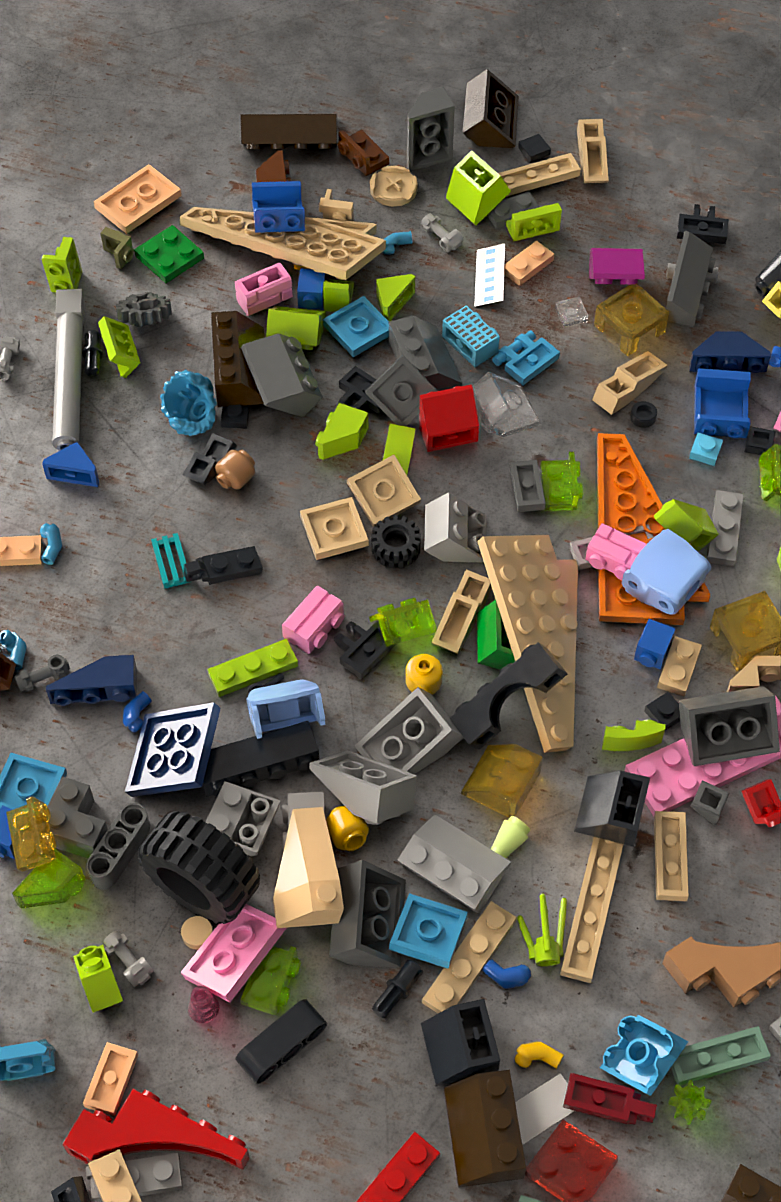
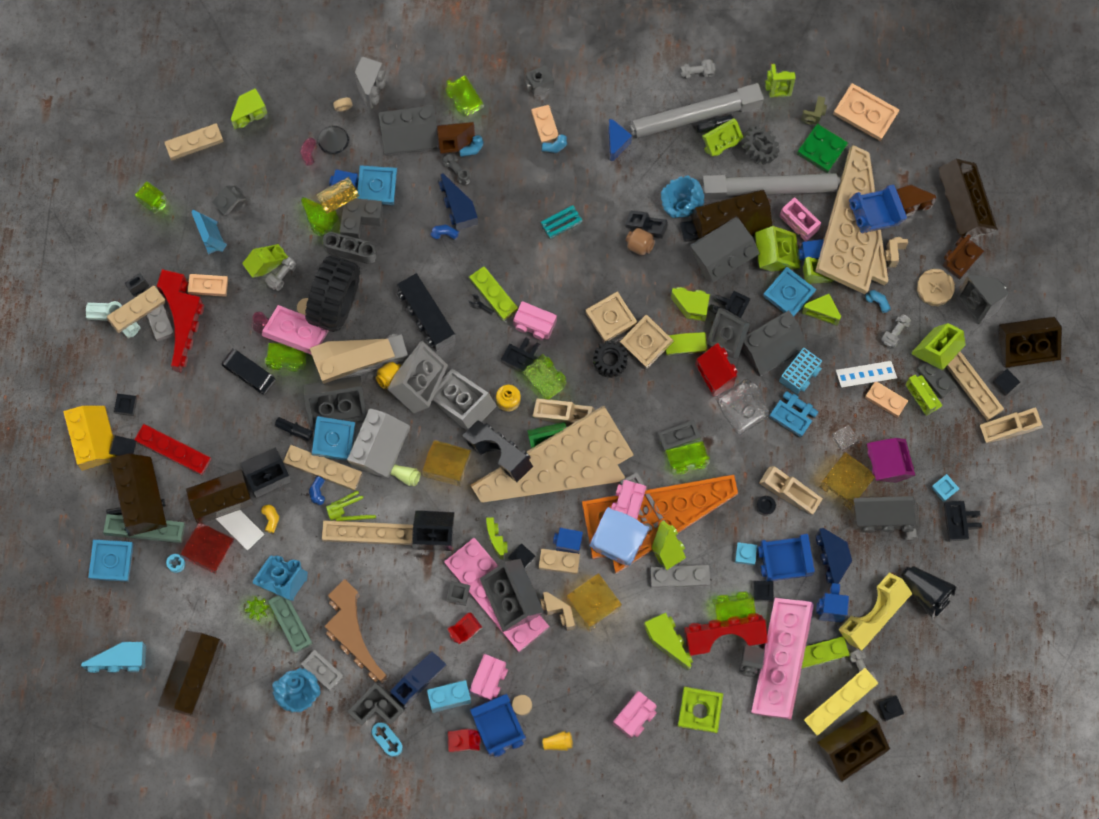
camera: 75 degrees right, 15 degrees up
dark blue plate [125,702,221,797] -> none
black hinge [183,546,263,585] -> none
light grey slope [206,782,281,856] -> none
light blue piece [246,680,326,739] -> none
light grey slope [424,492,487,563] -> none
dark red hinge [563,1073,657,1125] -> none
tan plate [654,811,689,901] -> none
none -> light grey brick [702,173,841,200]
none -> medium azure plate [931,474,959,502]

